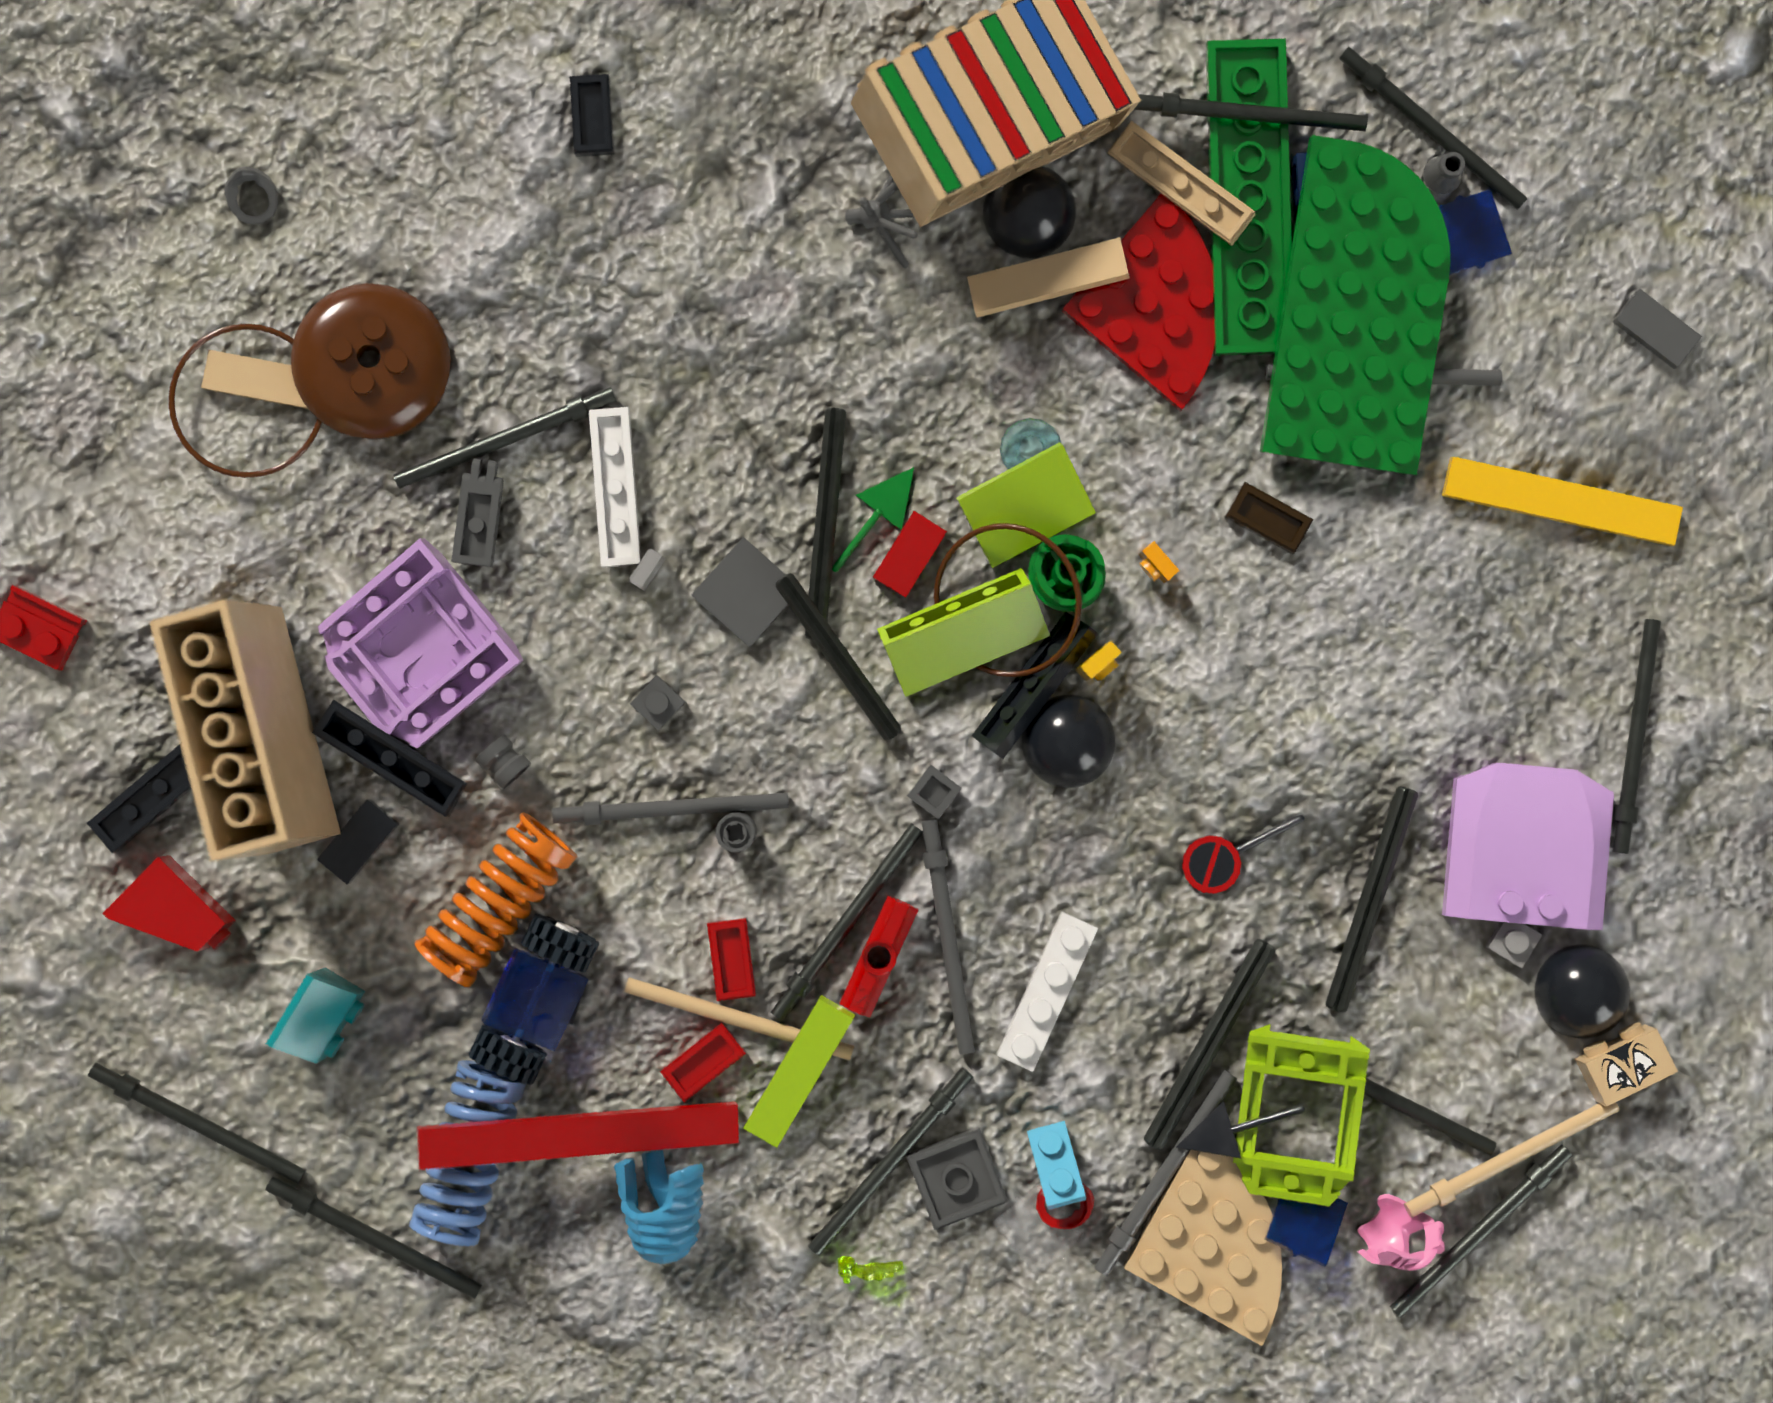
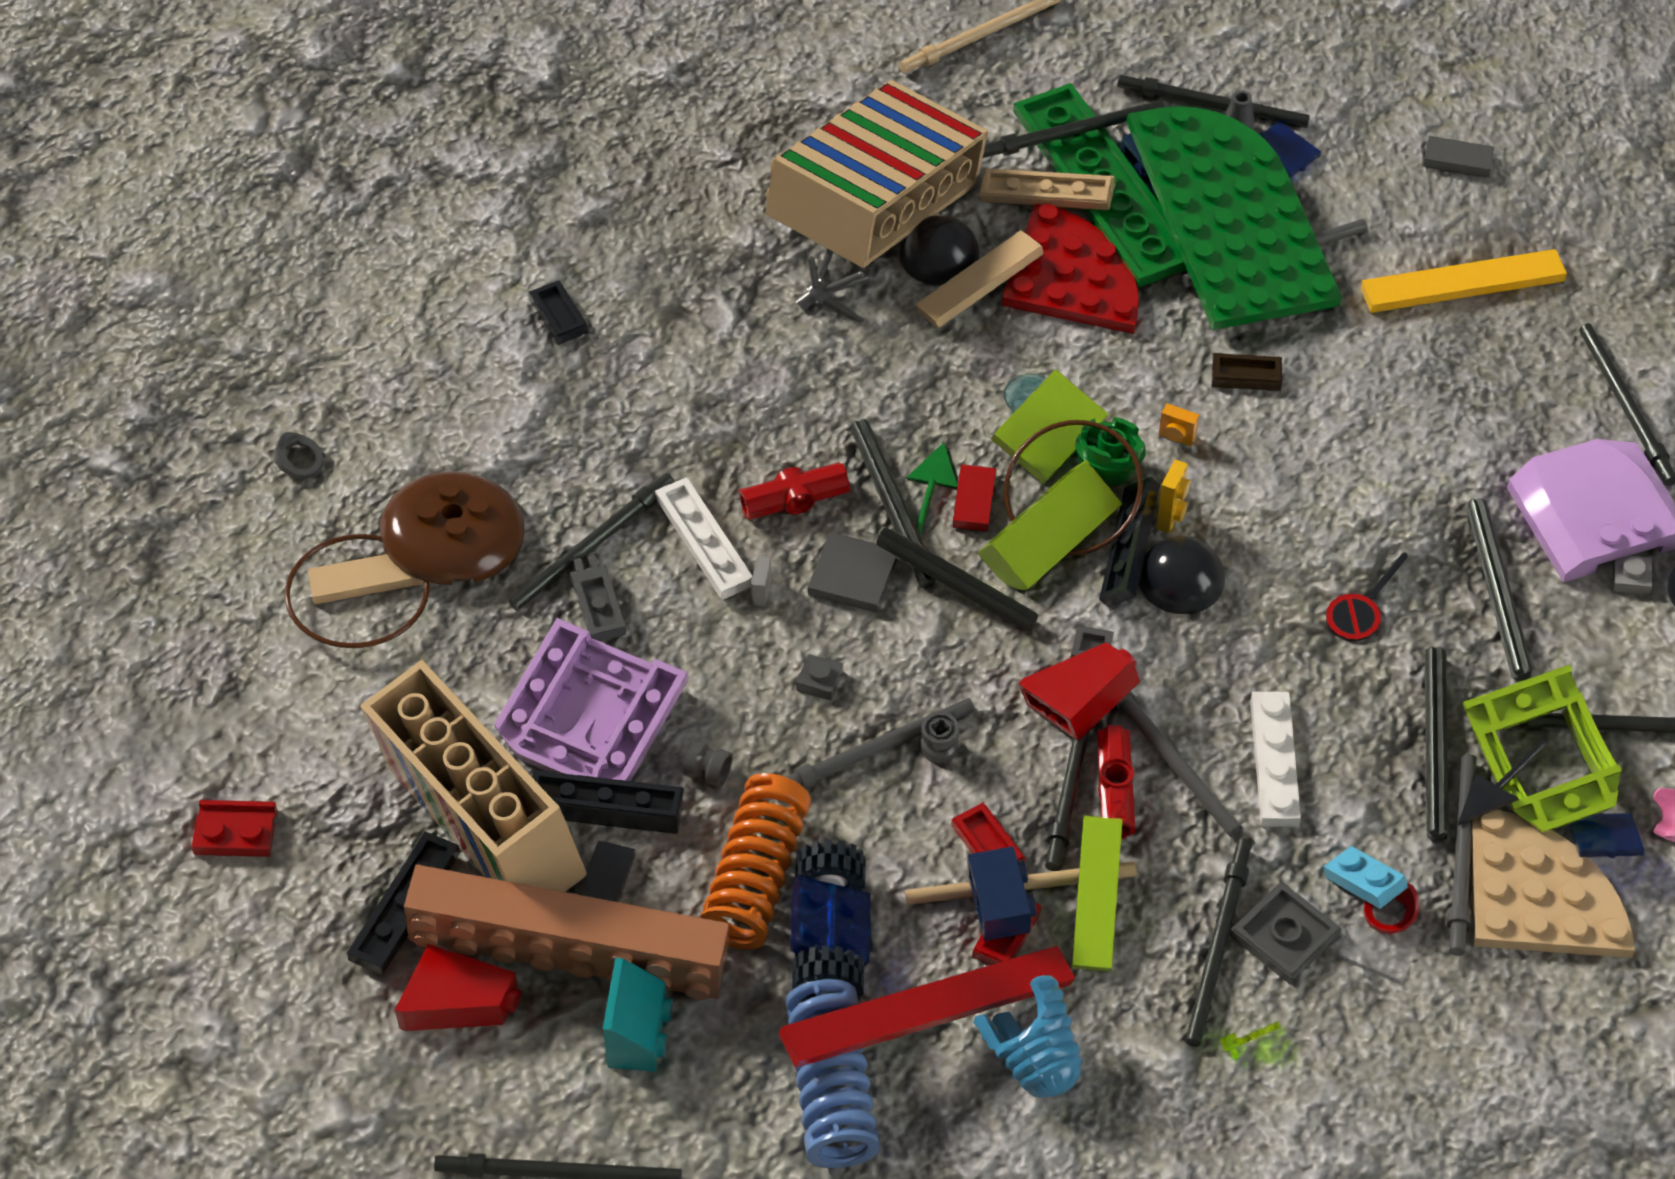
camera: 30 degrees left, 35 degrees down
none -> nougat brick [404,864,729,1000]
none -> red piece [739,462,850,520]
none -> dark blue brick [967,846,1037,941]
none -> red slope [1018,642,1140,741]

